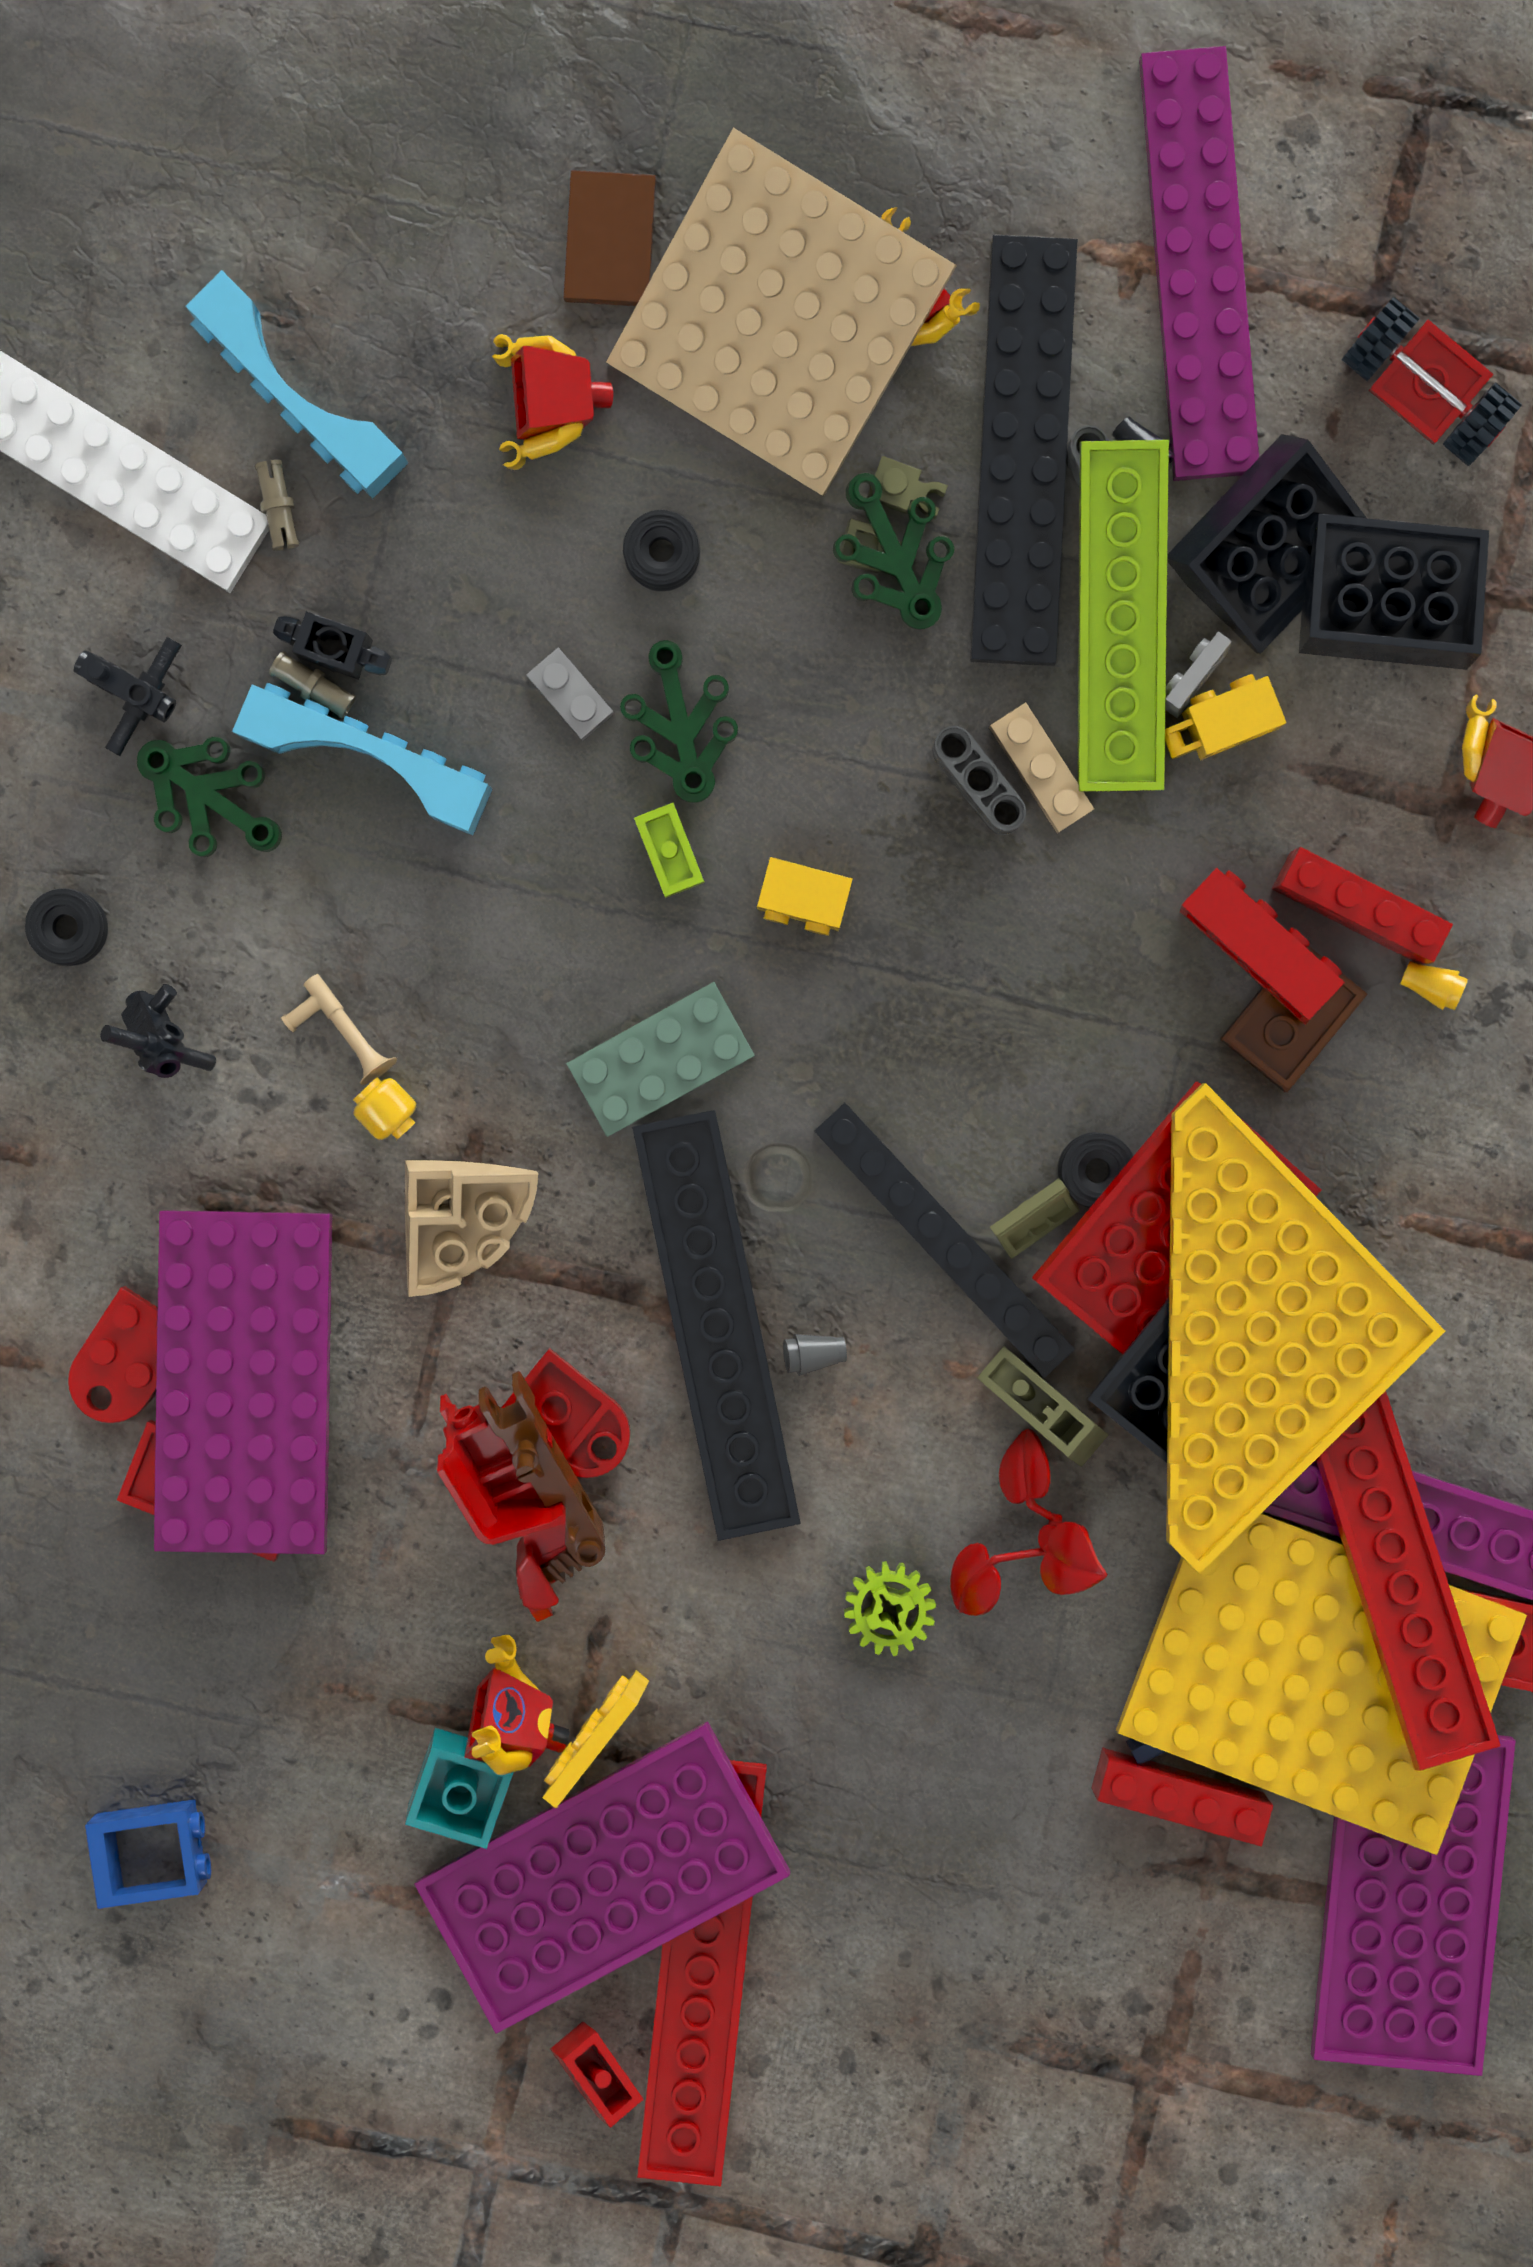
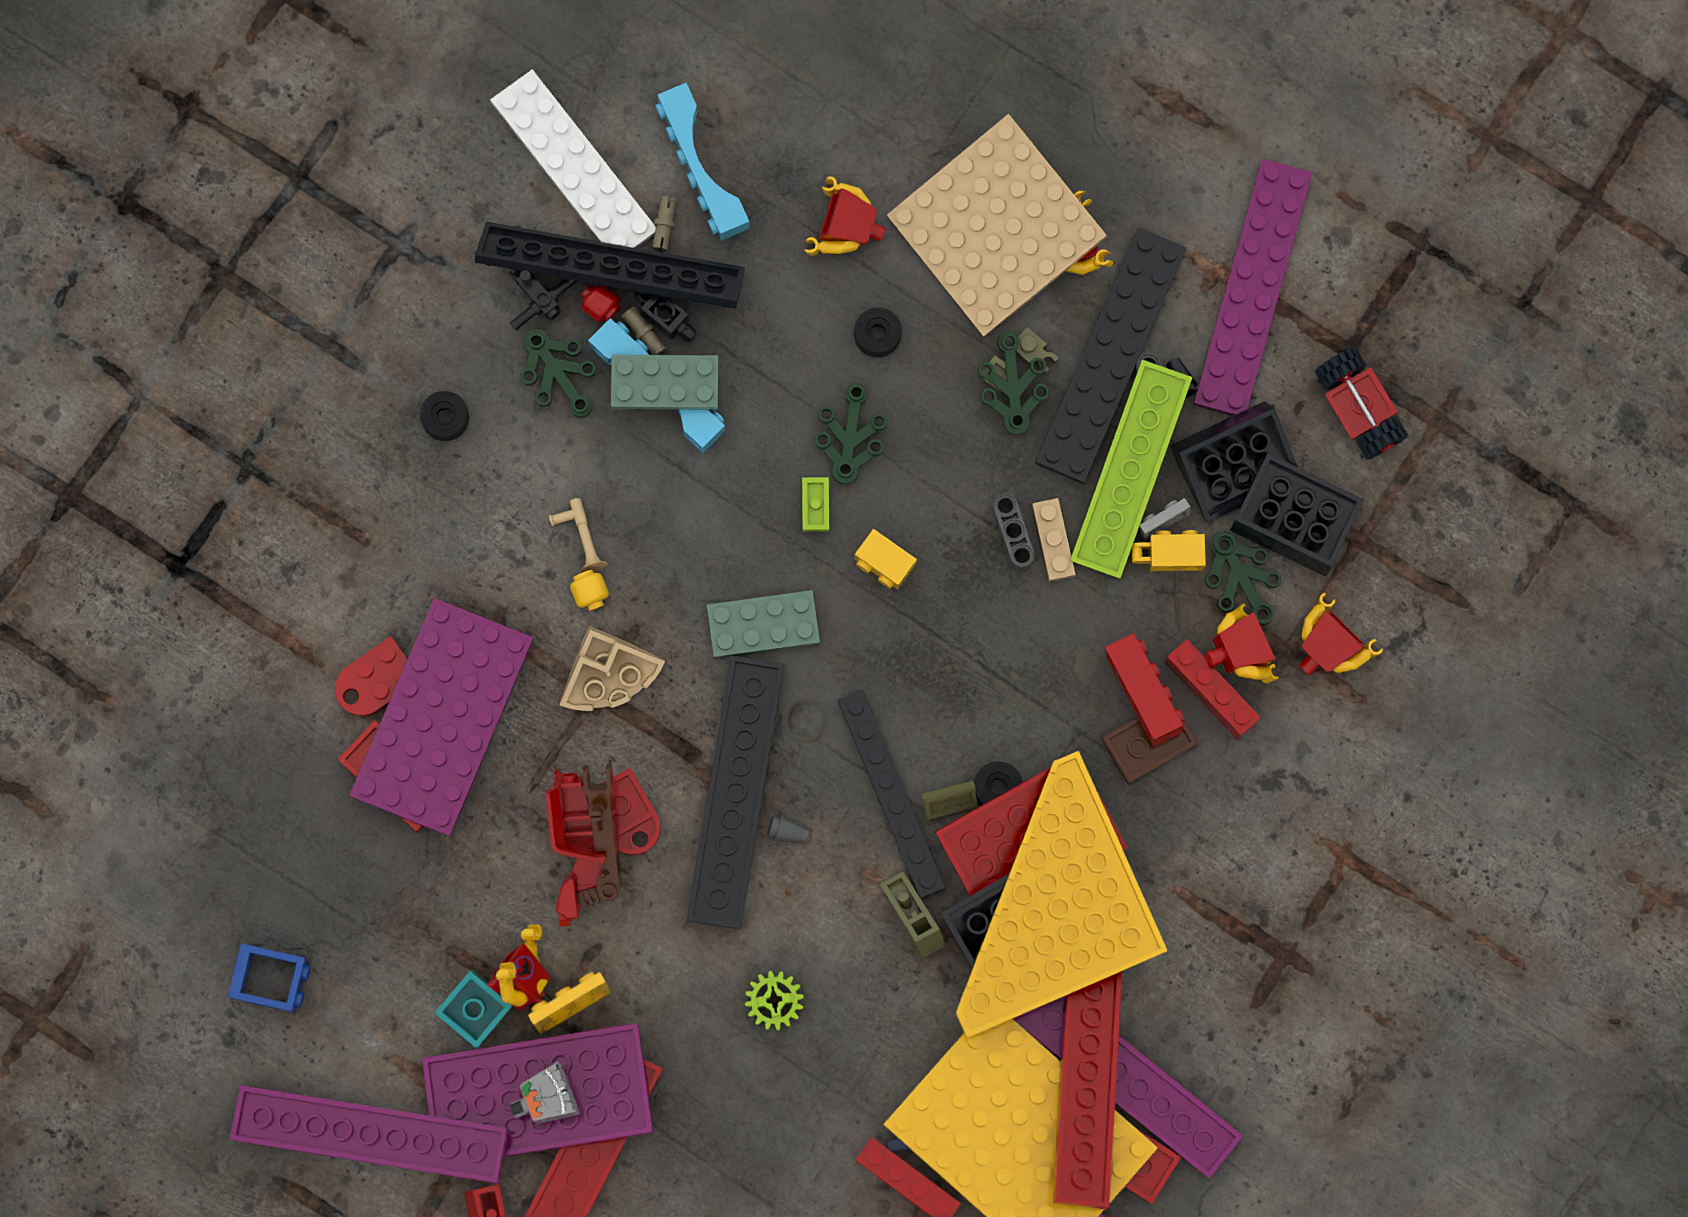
camera: 10 degrees right, 10 degrees down
black piece [100,984,216,1078] -> none
light grey plate [526,647,614,741] -> none
reddish brown tile [564,170,656,306] -> none
red plant [950,1429,1108,1616] -> none
yellow cone [1400,961,1468,1010] -> none
none -> magenta plate [229,1085,509,1184]
none -> black plate [475,222,745,309]
none -> light grey torso [510,1062,581,1124]
none -> red head [581,285,621,323]
none -> sand green plate [611,355,718,410]
none -> dark green plant [1205,532,1281,626]
none -> red torso [1205,604,1279,684]

